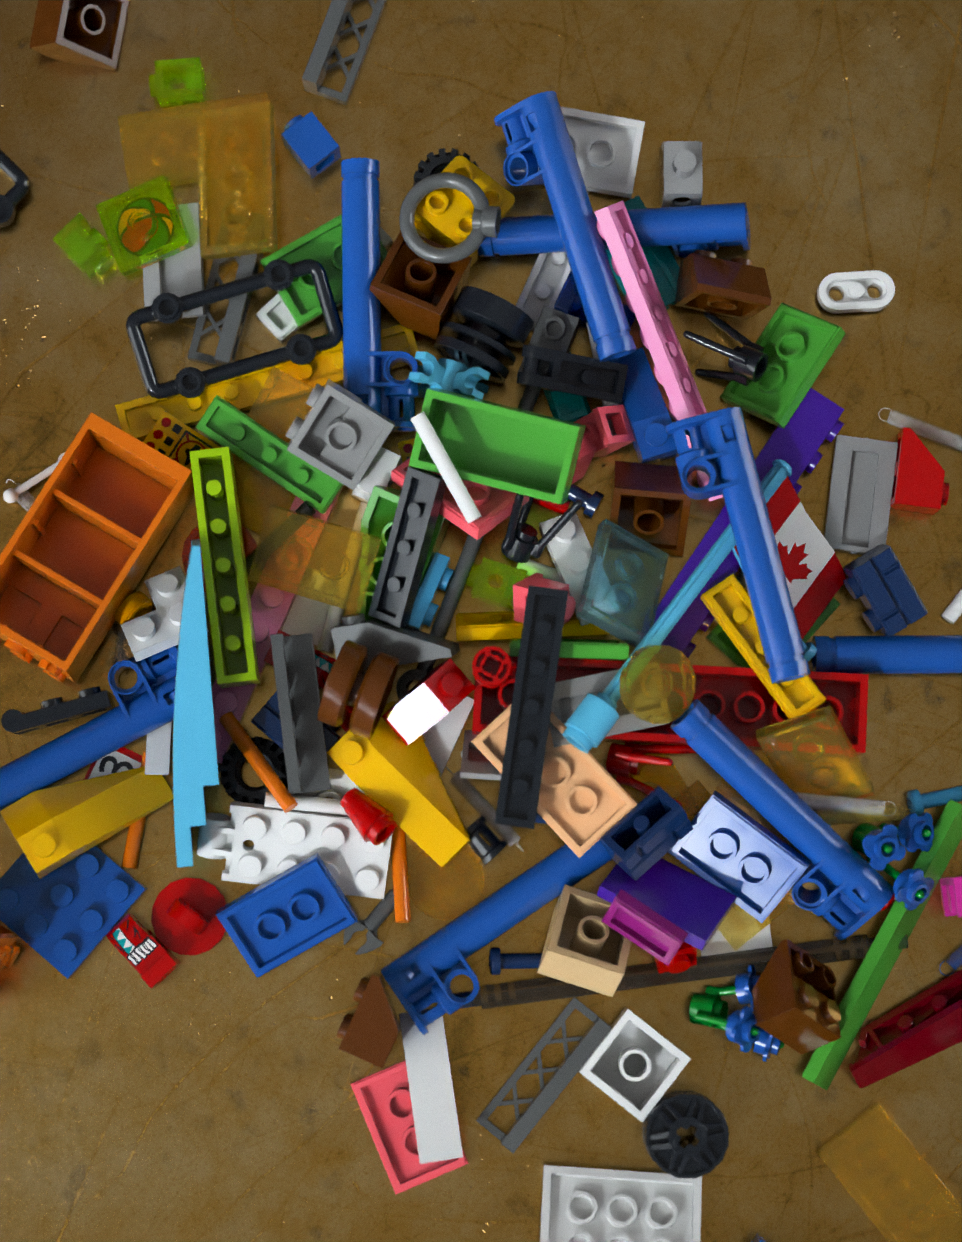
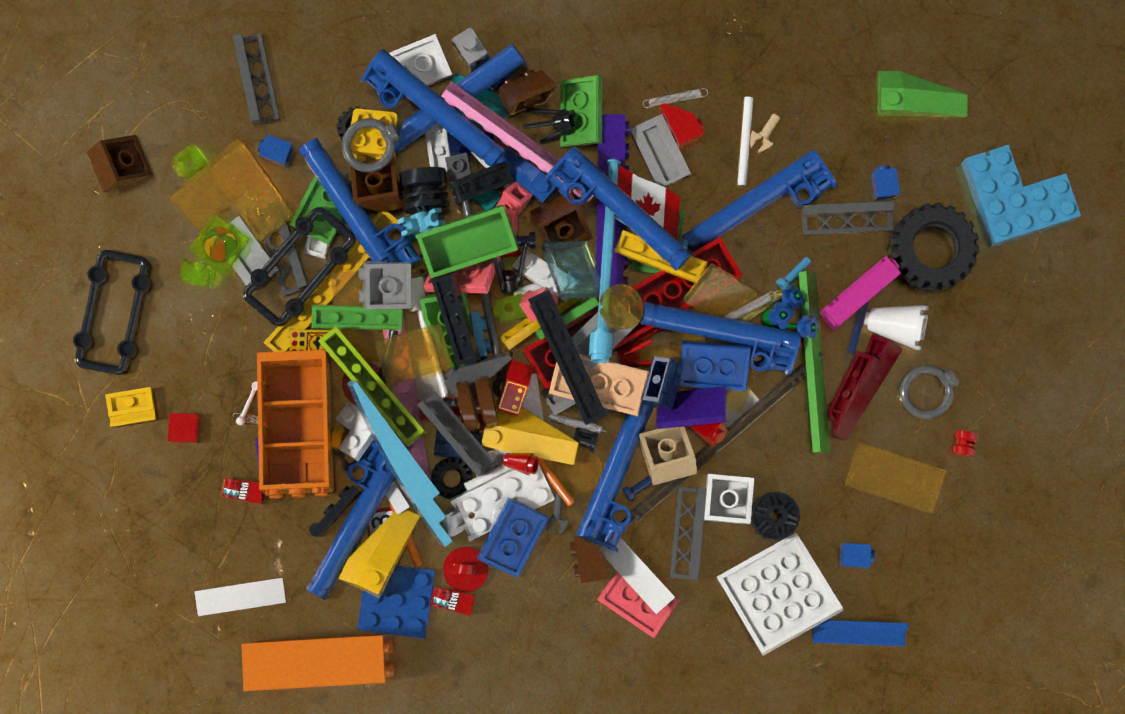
camera: 30 degrees left, 0 degrees up
orange bar [219,711,298,813] -> none
white bar [411,412,482,524] -> none
red wheel [472,646,512,689] -> none
magenta tile [602,889,688,965] -> none
plant [689,964,785,1062] -> none
reddish brown slope [752,939,841,1055] -> none
white plate [817,270,895,313] -> none
dark blue brick [843,544,928,636] -> none

